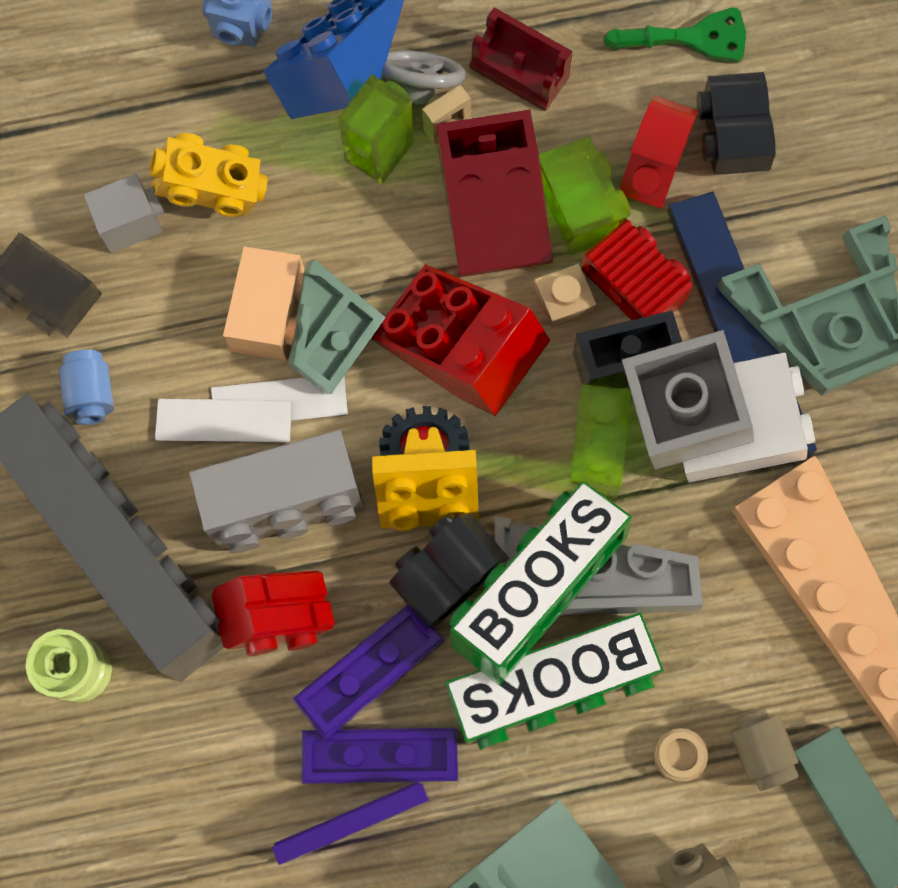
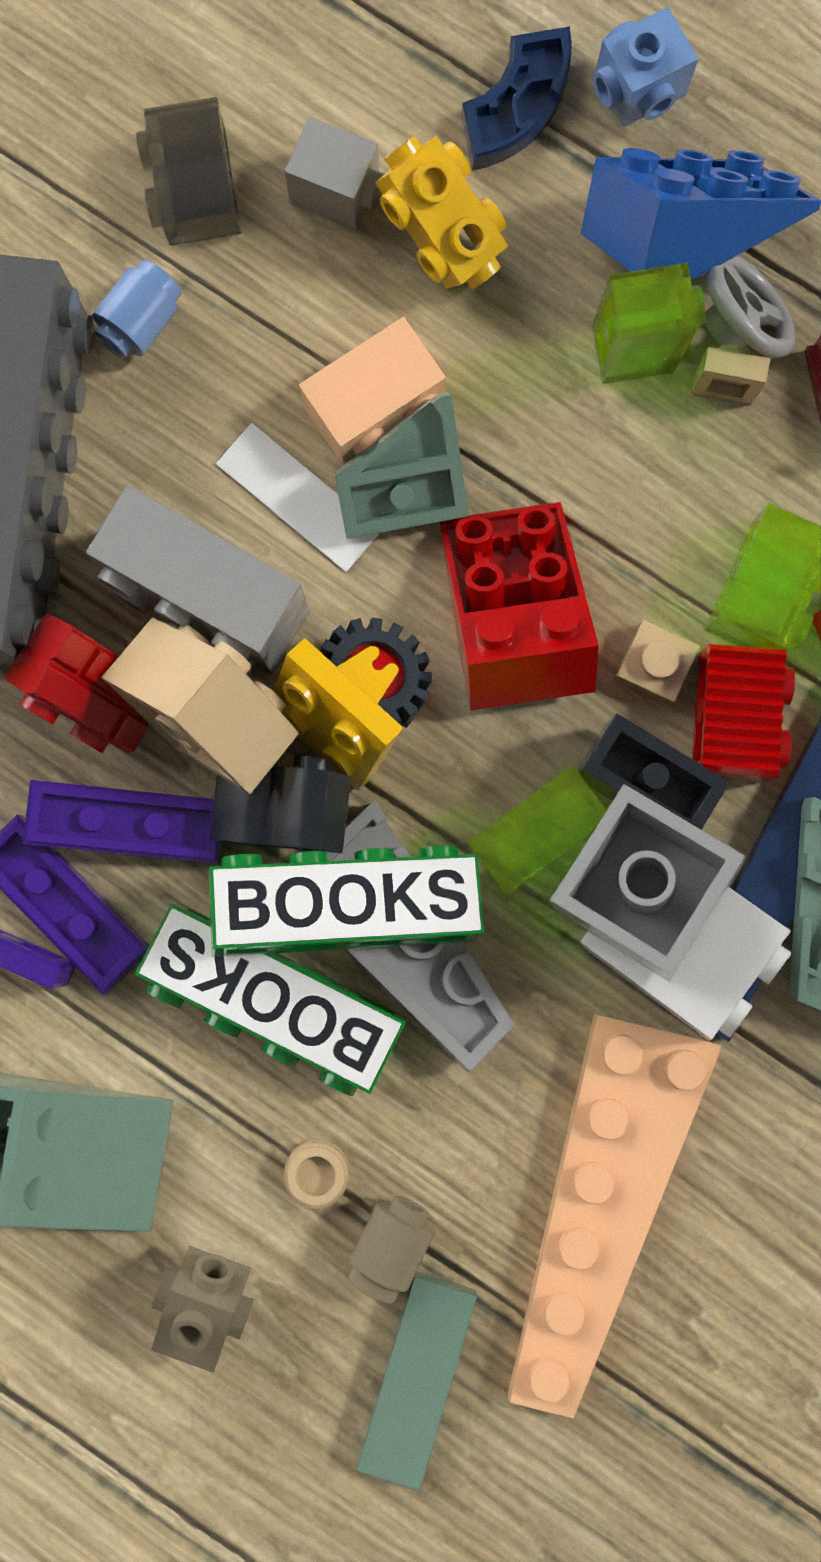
camera: 40 degrees right, 10 degrees up
white sticker [155,399,292,442] -> none
dark red slope [436,109,553,278] -> none
none -> tan brick [101,617,299,794]
none -> dark blue tile [461,26,572,171]

